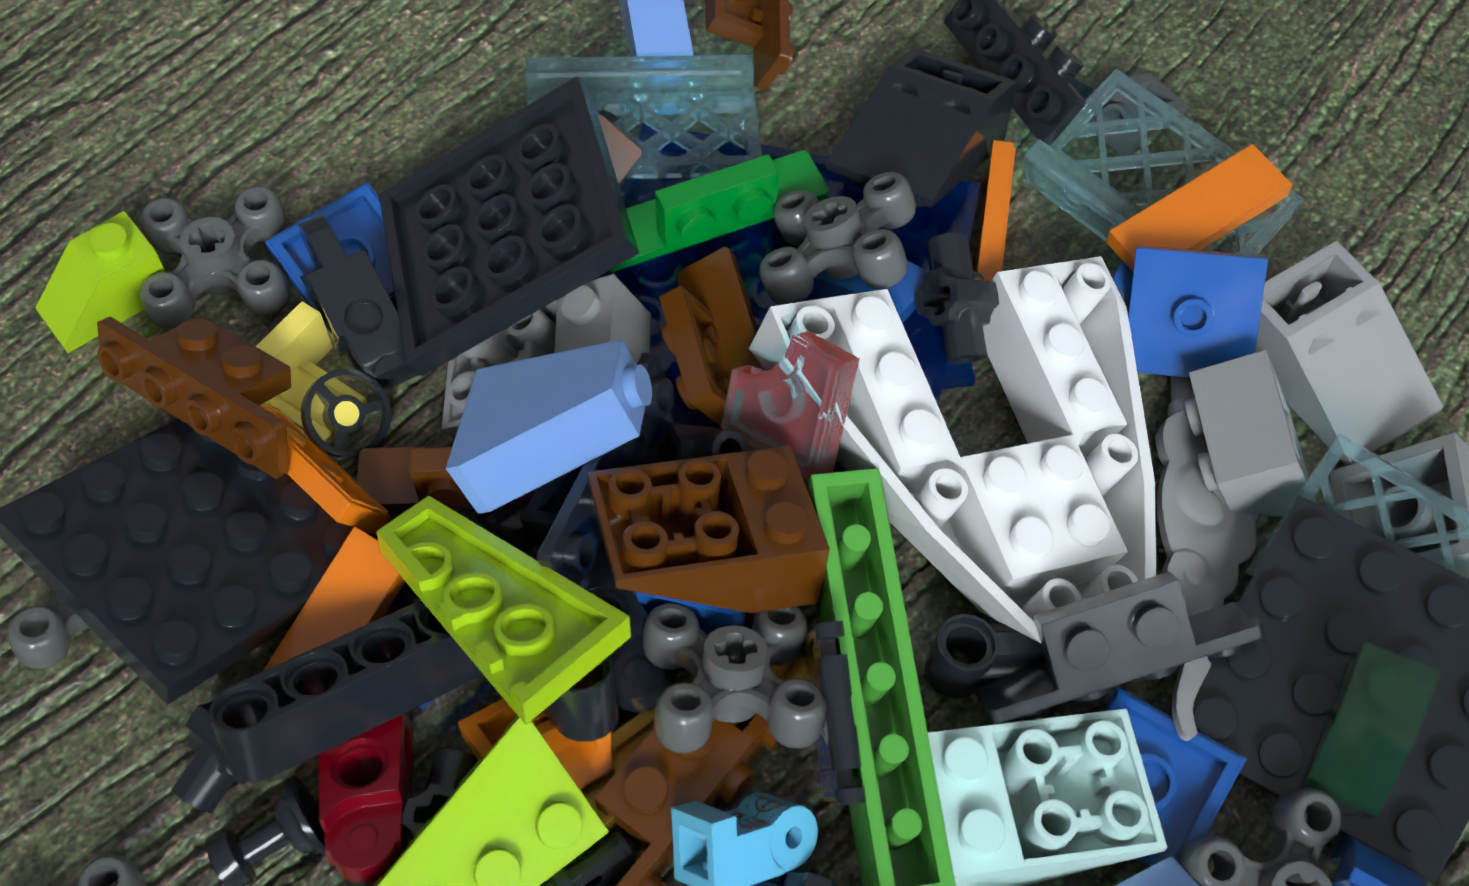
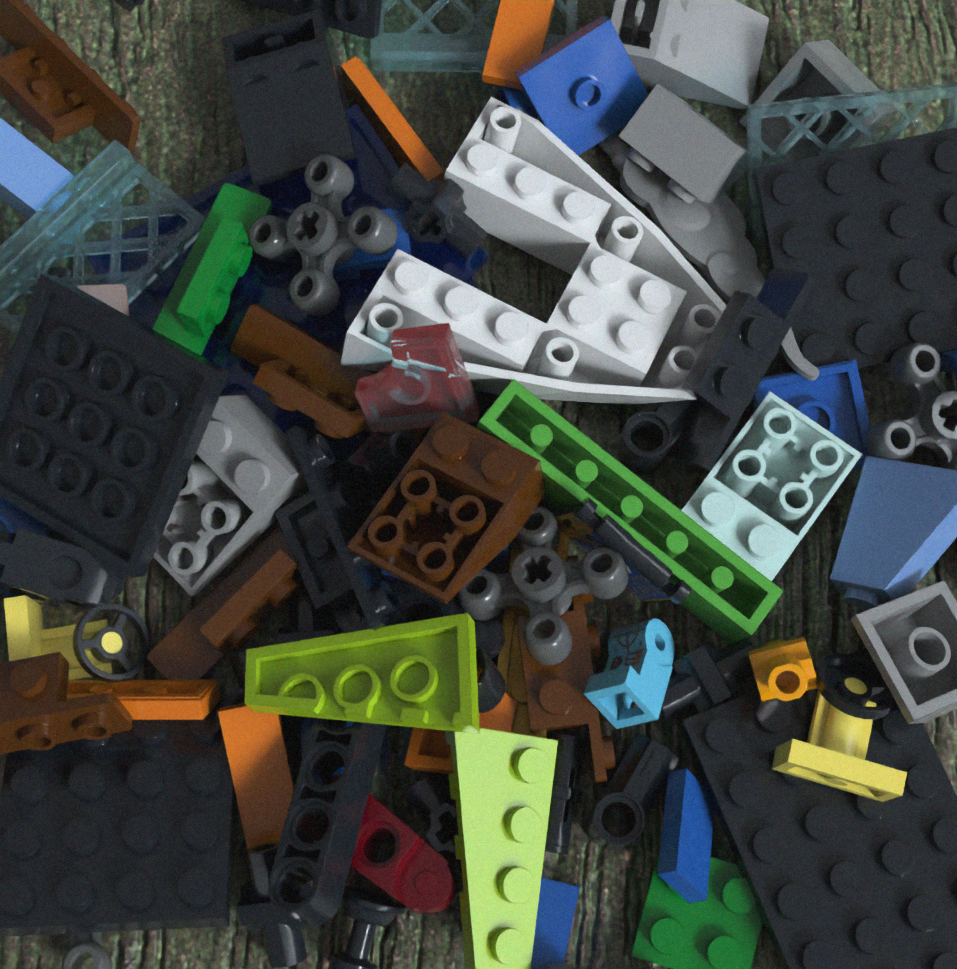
camera: 40 degrees left, 15 degrees up
medium blue slope [446,339,652,514] -> none
clear green slope [1303,642,1441,817] -> none

